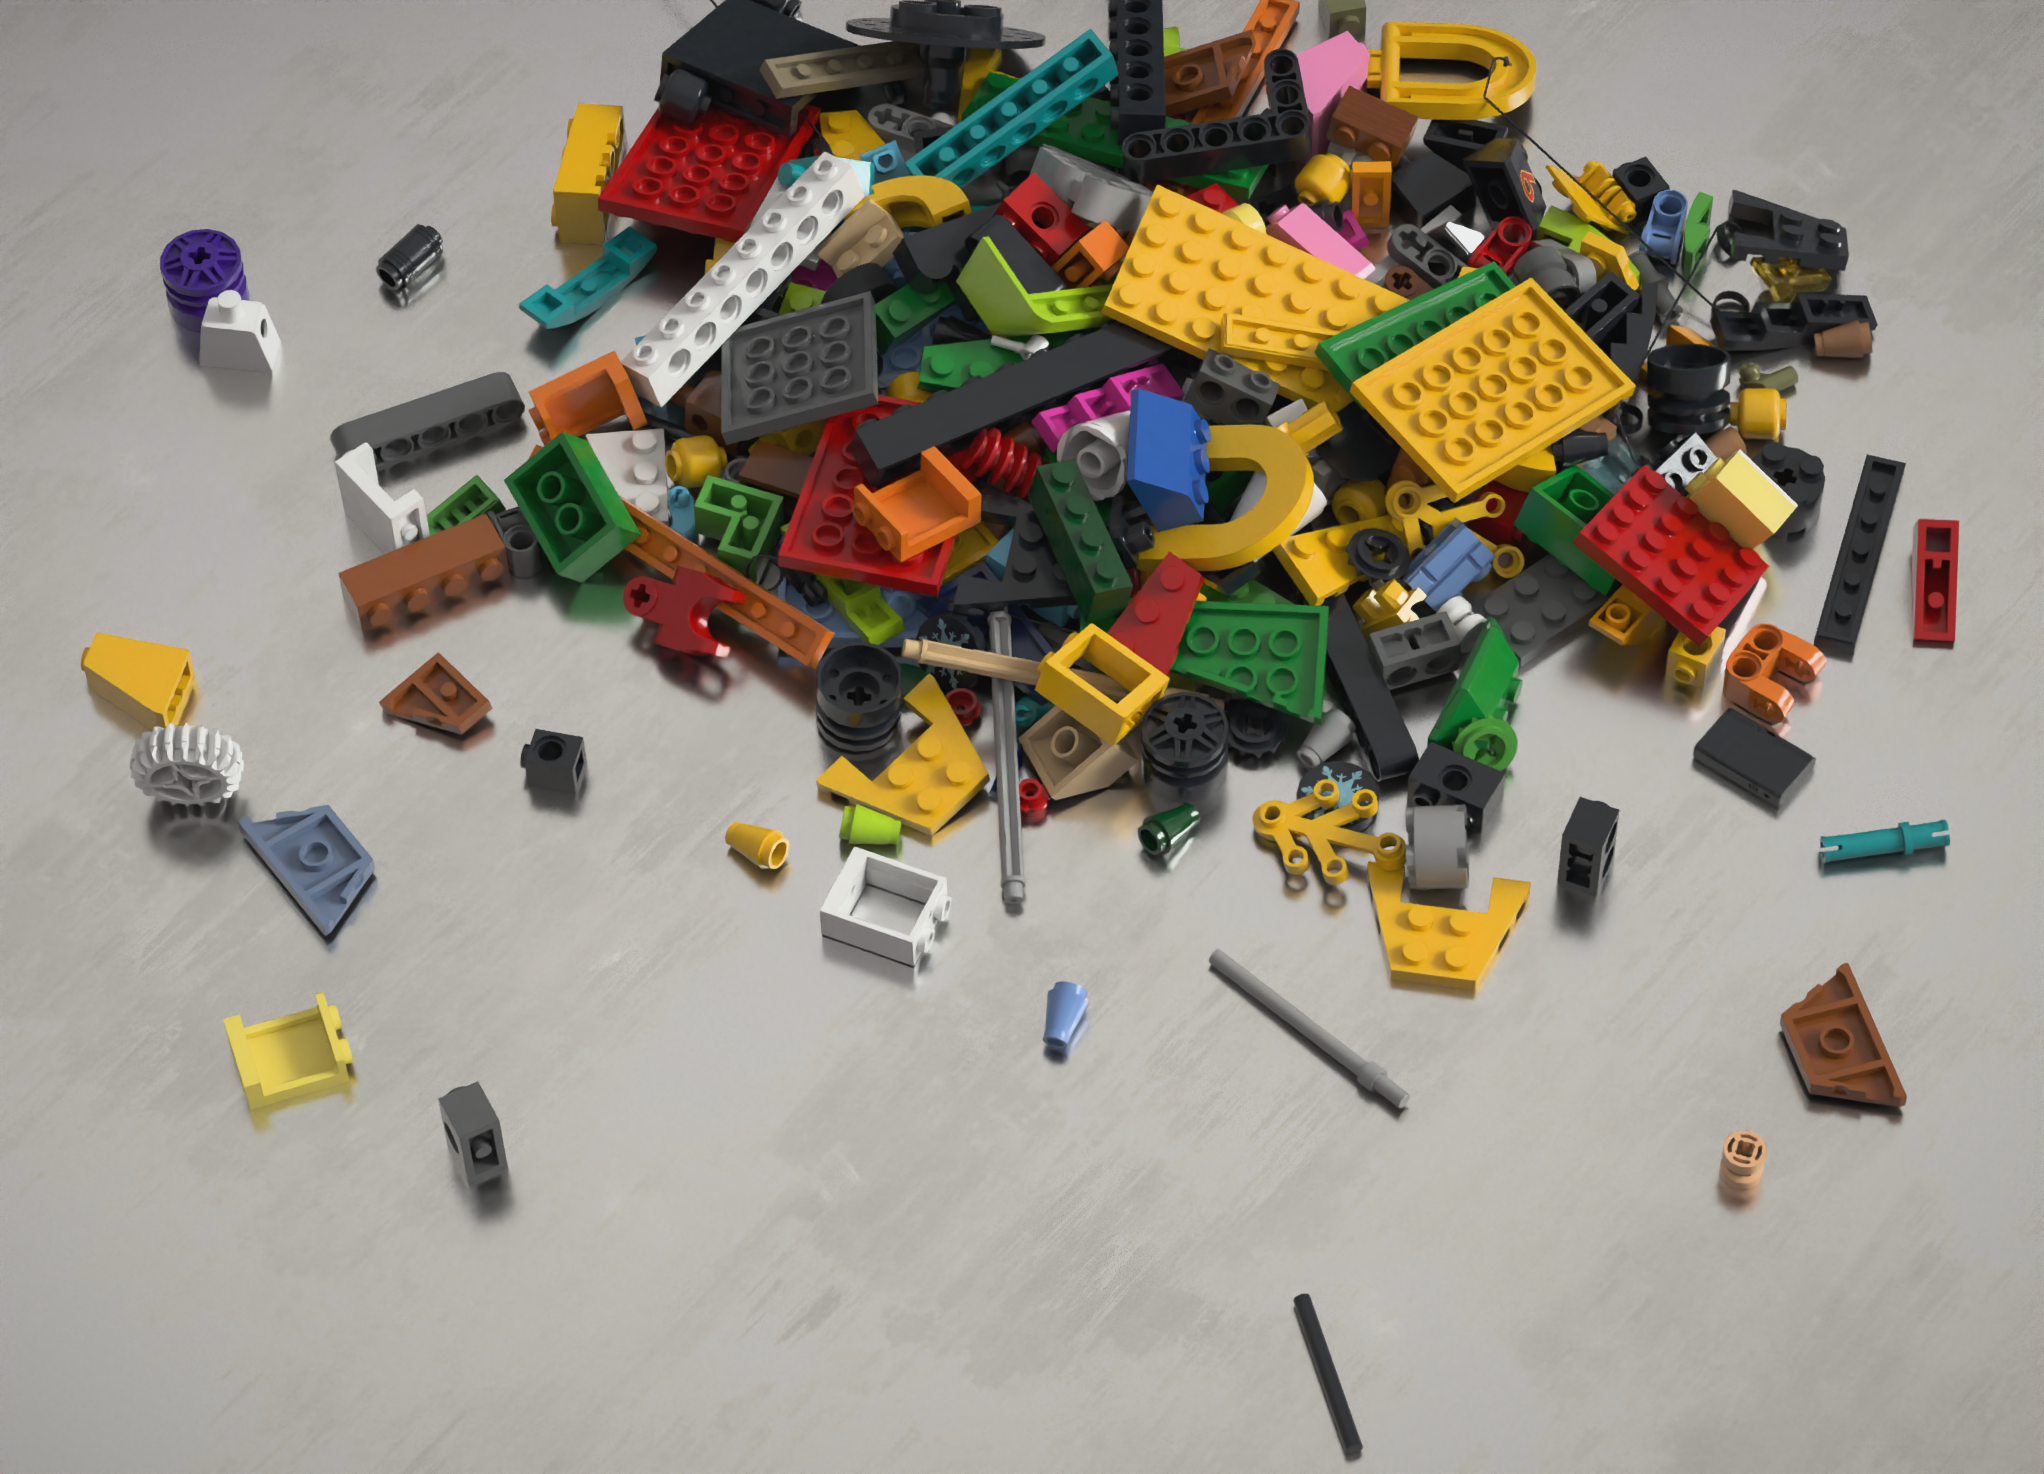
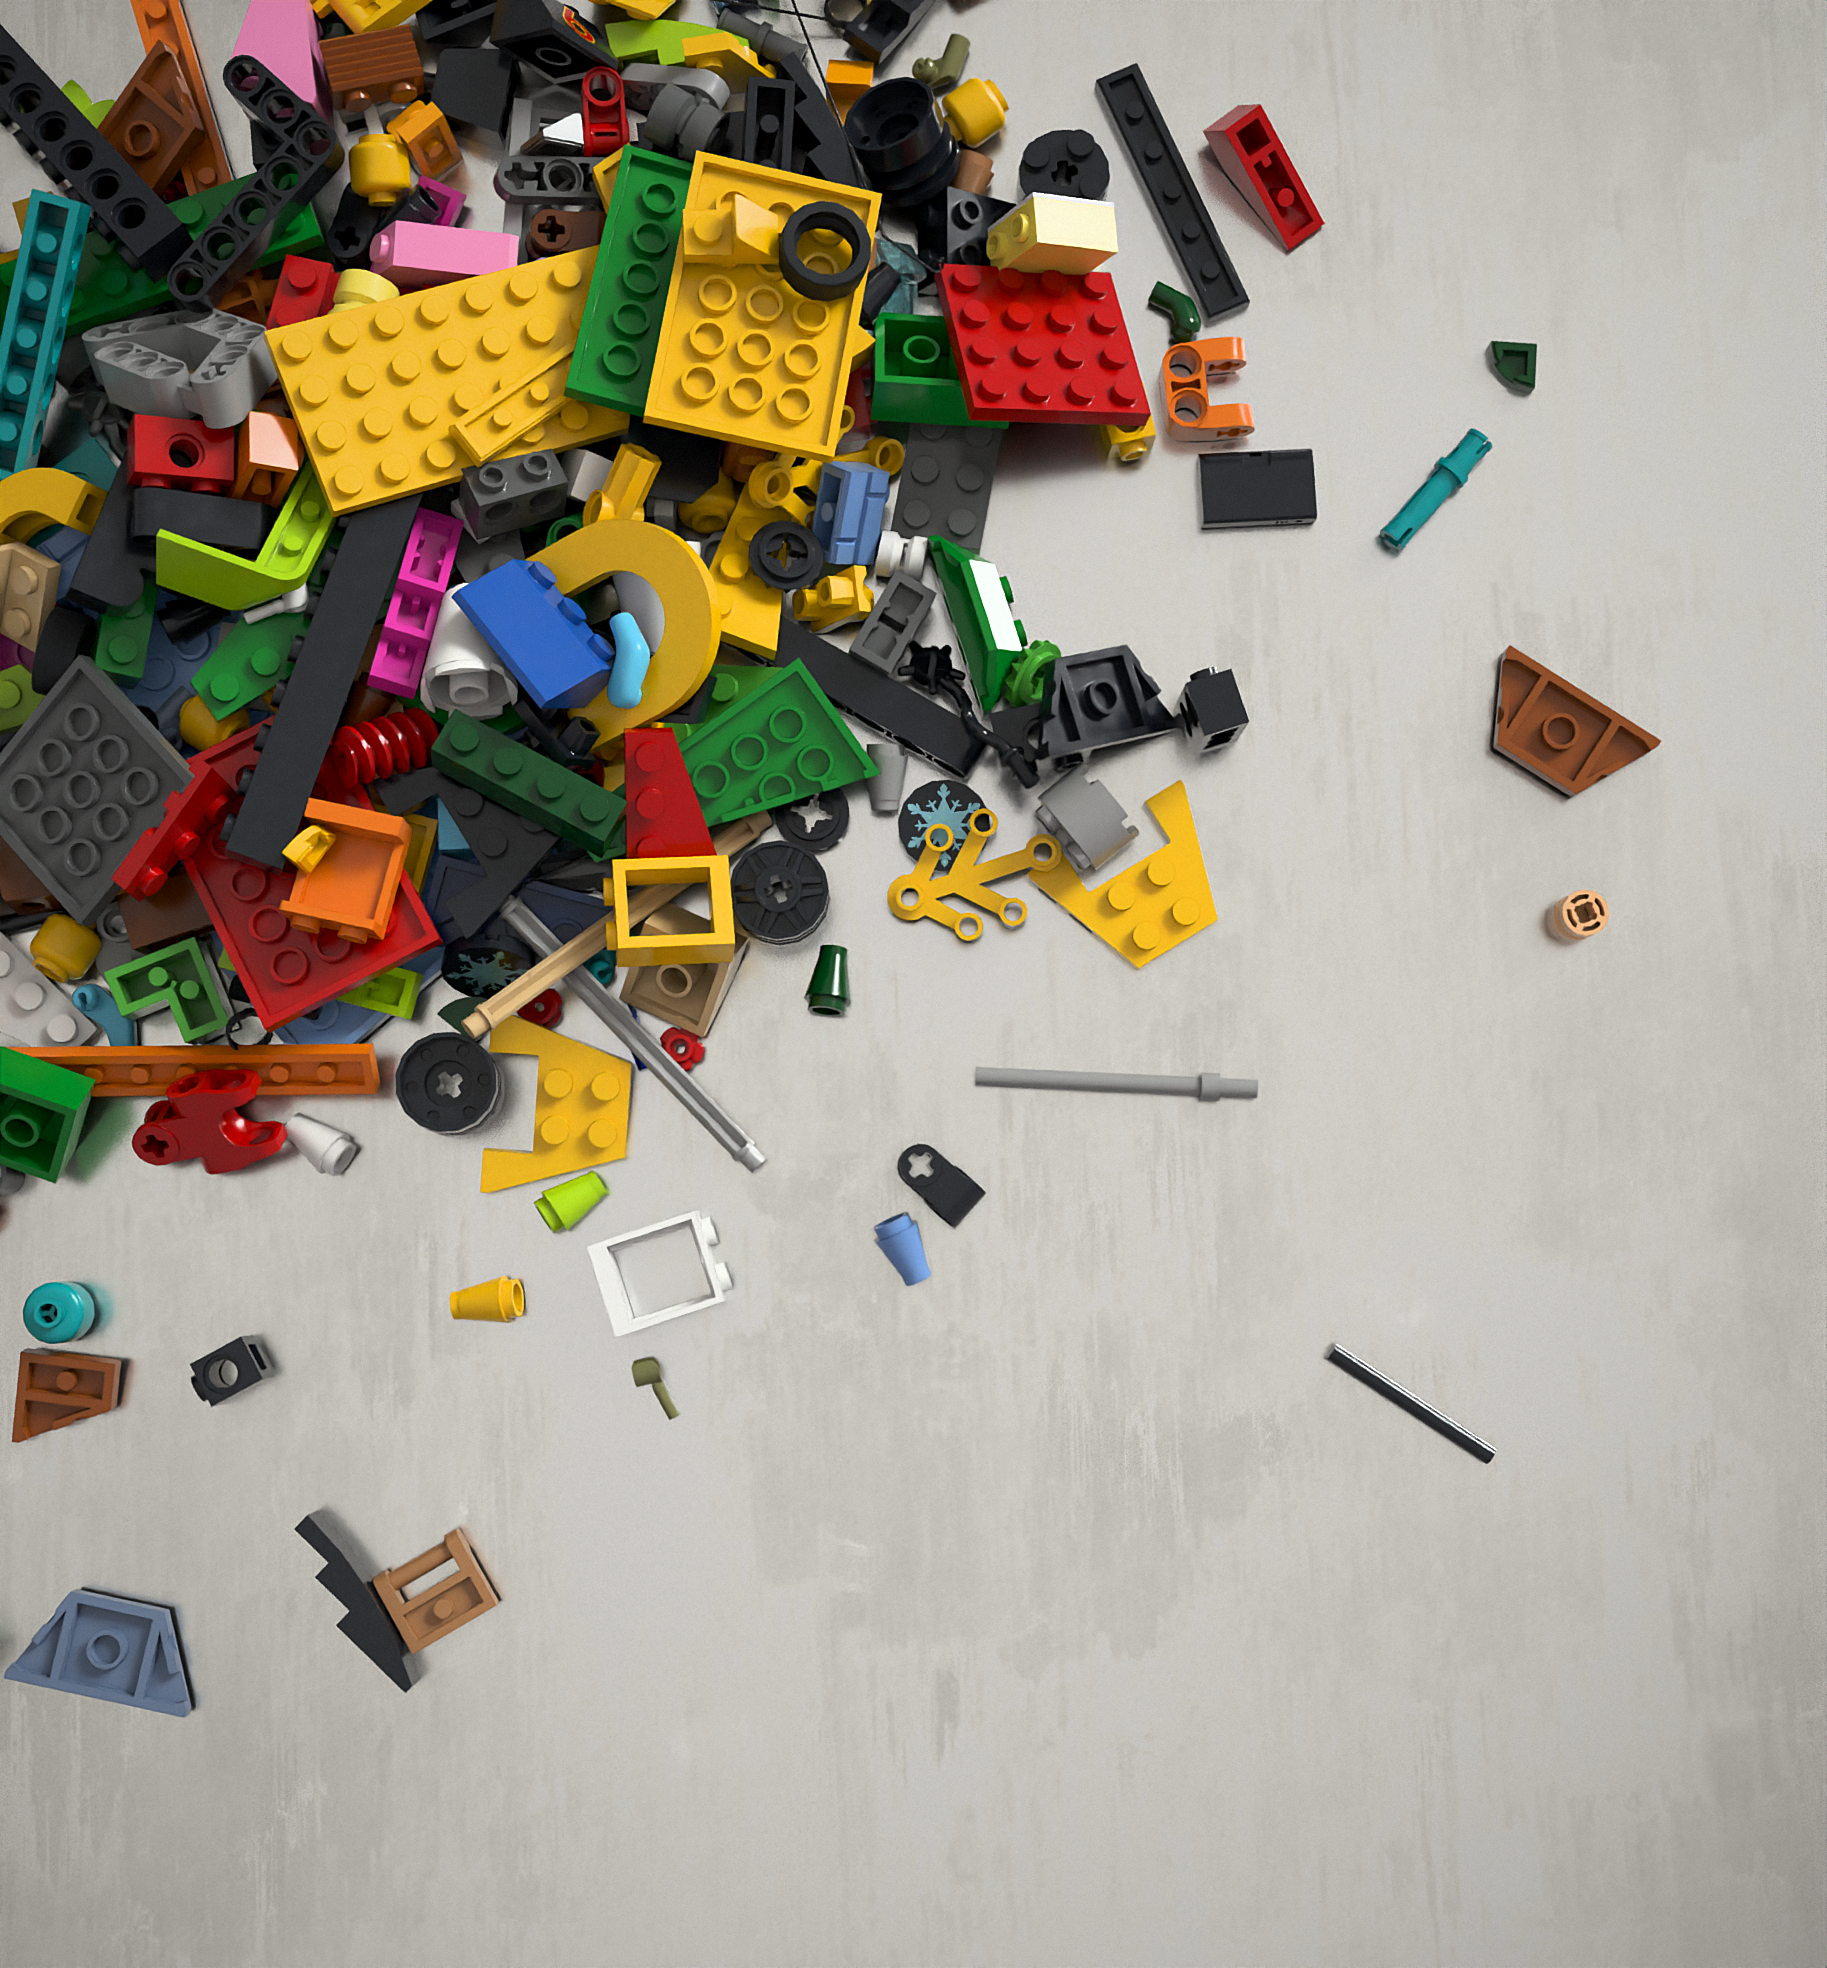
camera: 45 degrees left, 30 degrees up
light yellow panel [223,992,353,1110] -> none
dark grey brick [438,1081,508,1184] -> none
light orange slope [1589,585,1666,646] -> none
none -> teal head [23,1281,95,1344]
none -> red wing [111,756,238,902]
none -> yellow tile [282,825,336,875]
none -> white cone [284,1113,356,1176]
none -> black slope [294,1510,421,1693]
none -> medium nougat plate [373,1528,499,1655]
none -> medium azure arm [607,612,650,709]
none -> olive hand [631,1357,679,1420]
none -> yellow slope [681,194,779,265]
none -> black tyre [778,201,871,301]
none -> black piece [897,641,1040,789]
none -> black piece [897,1144,986,1229]
none -> black wing [1037,644,1186,761]
none -> dark green arm [1148,281,1201,343]
none -> dark green tile [1488,341,1537,393]

